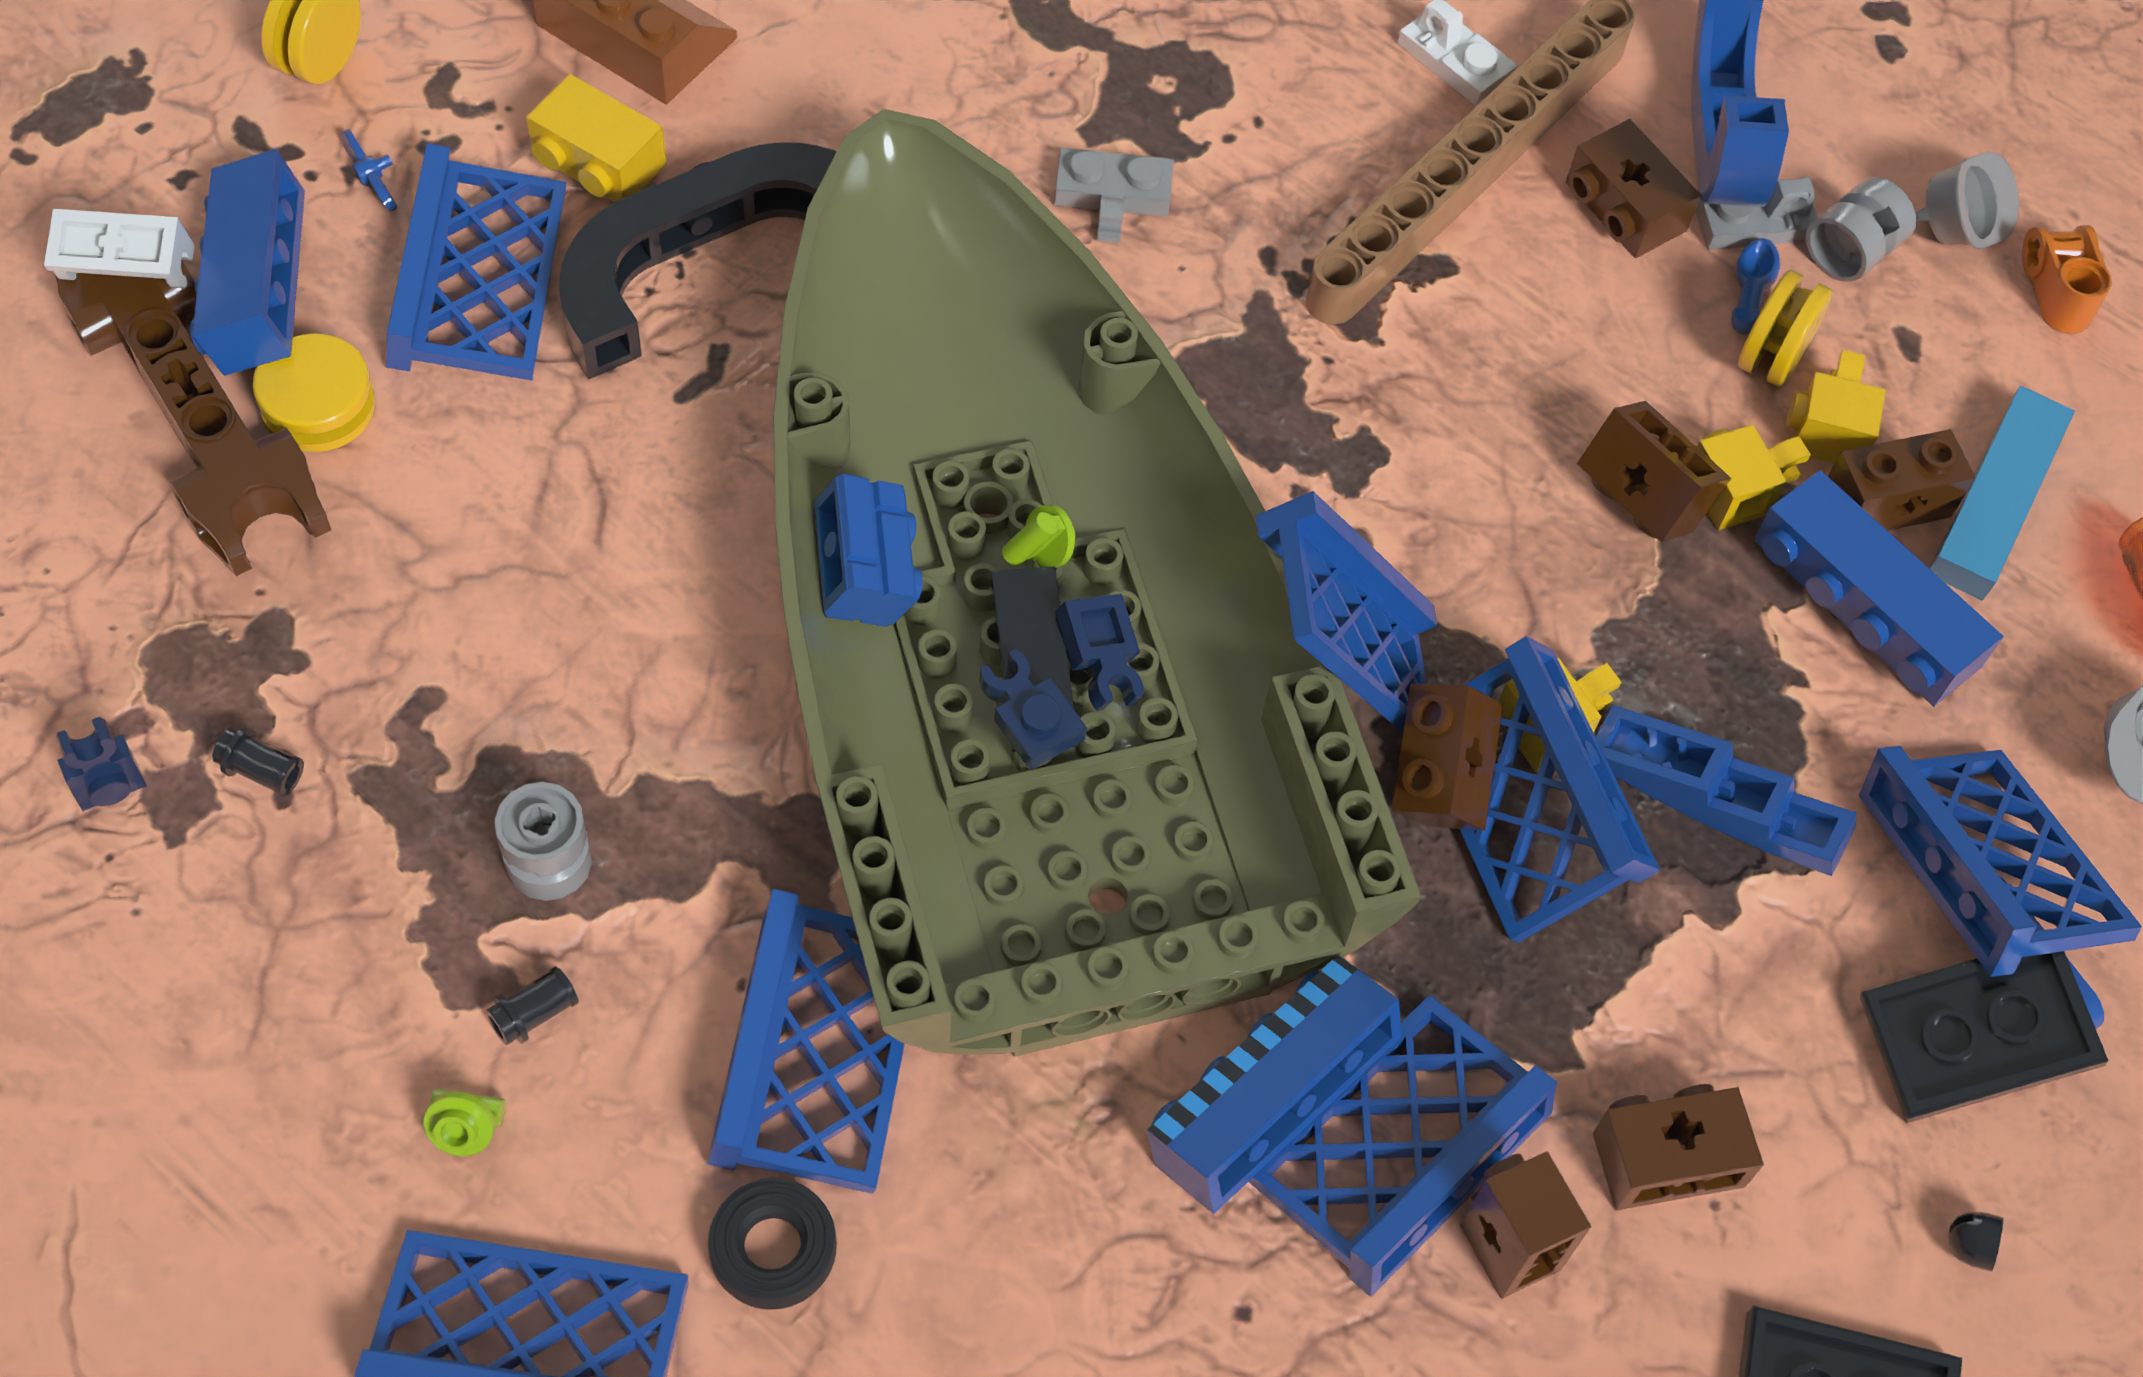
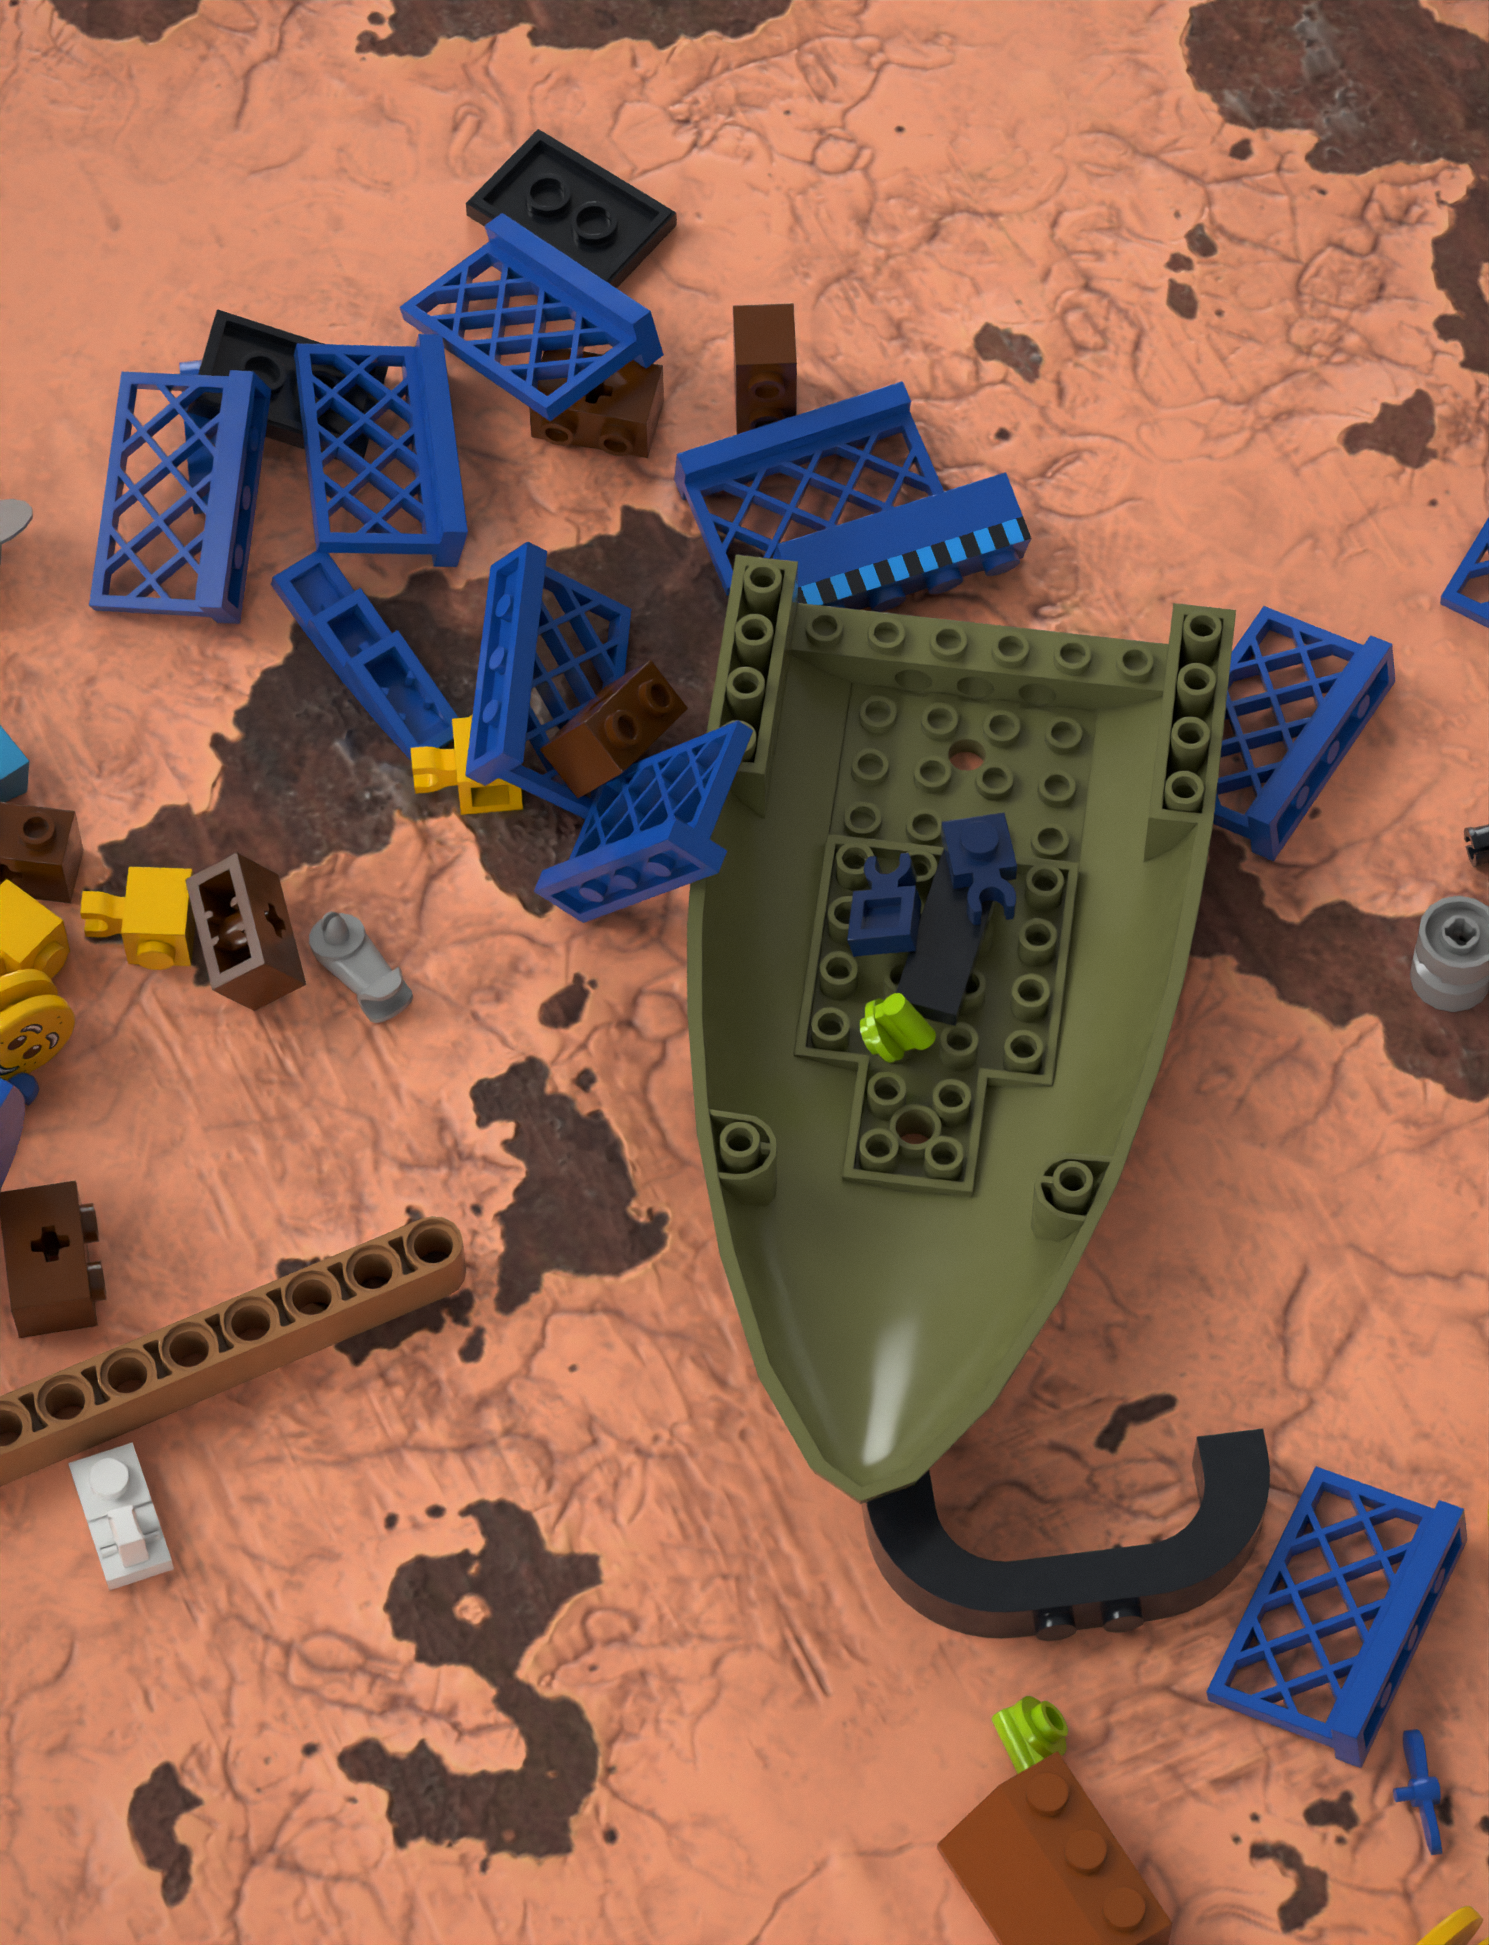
camera: 150 degrees left, 0 degrees up
yellow brick [526,74,667,203] -> none
black tyre [708,1178,837,1310] -> none
blue brick [814,474,923,627] -> none
light grey plate [1055,147,1174,243] -> none
blue brick [1754,470,2004,707] -> none
black hinge [1949,1212,2004,1272] -> none
none -> blue fence [294,334,468,567]
none -> light grey piece [309,911,413,1023]
none -> blue fence [399,213,664,421]
none -> lime plate [991,1696,1068,1774]

